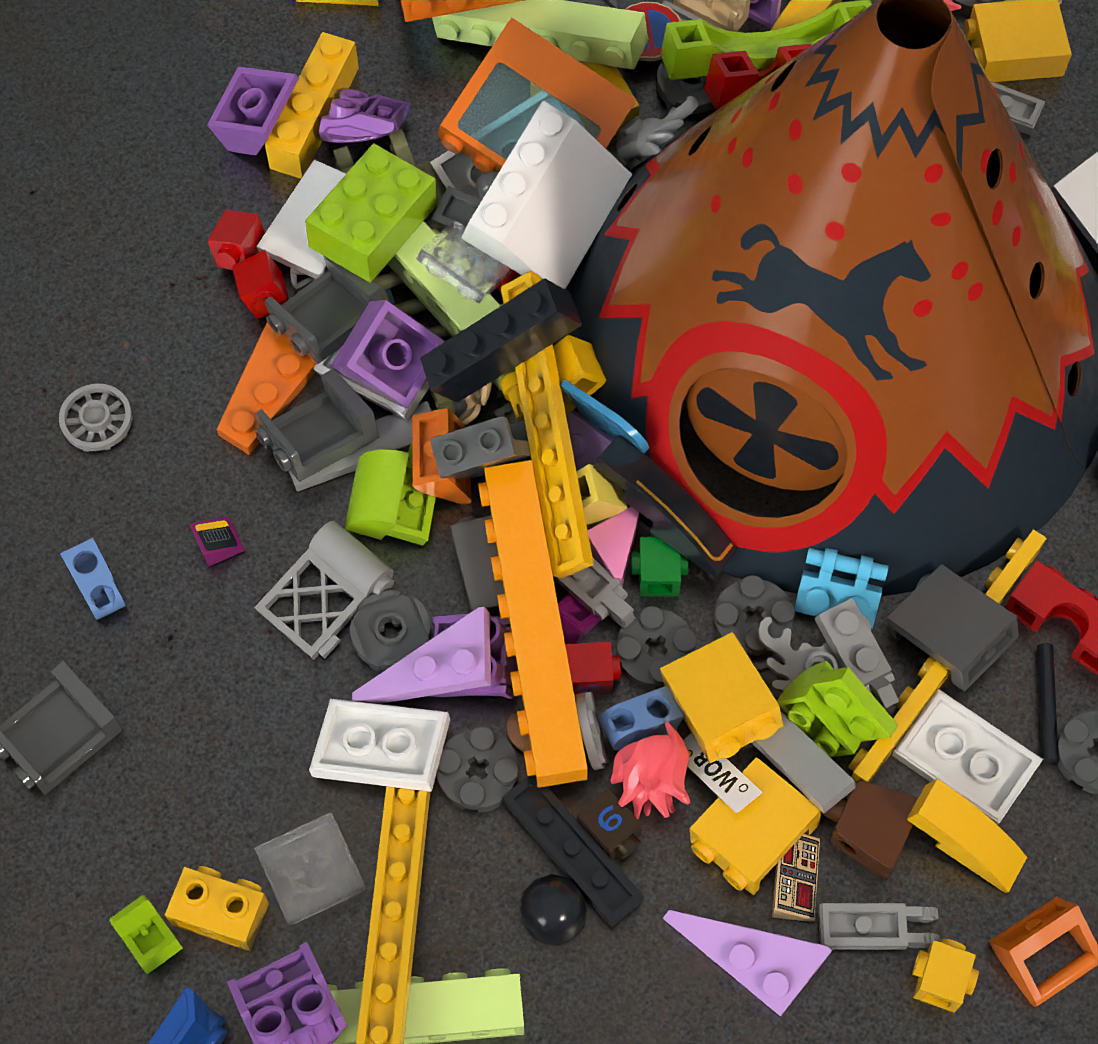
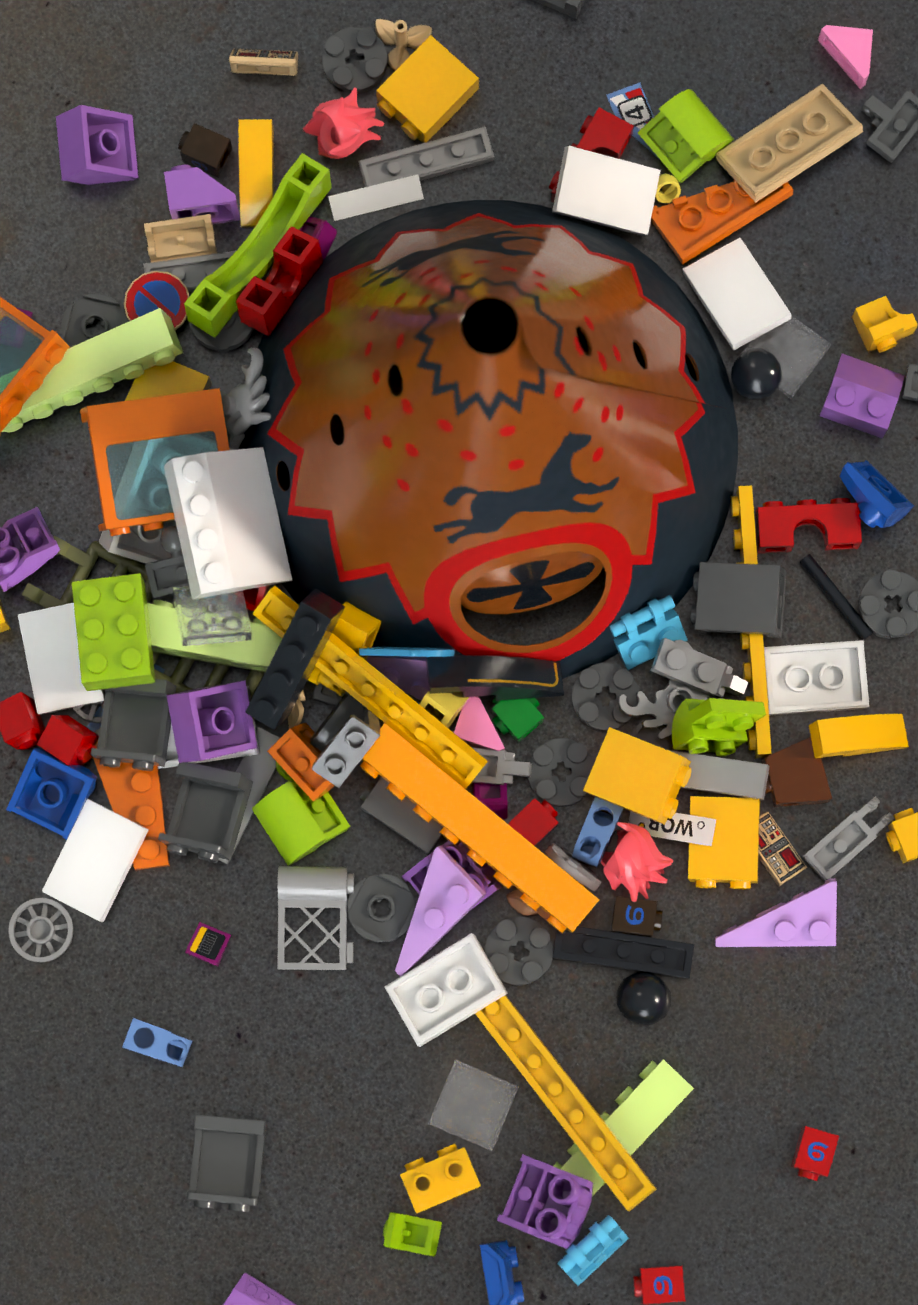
camera: 40 degrees left, 15 degrees up
none -> blue slope [6,747,97,840]
none -> white tile [42,799,149,922]

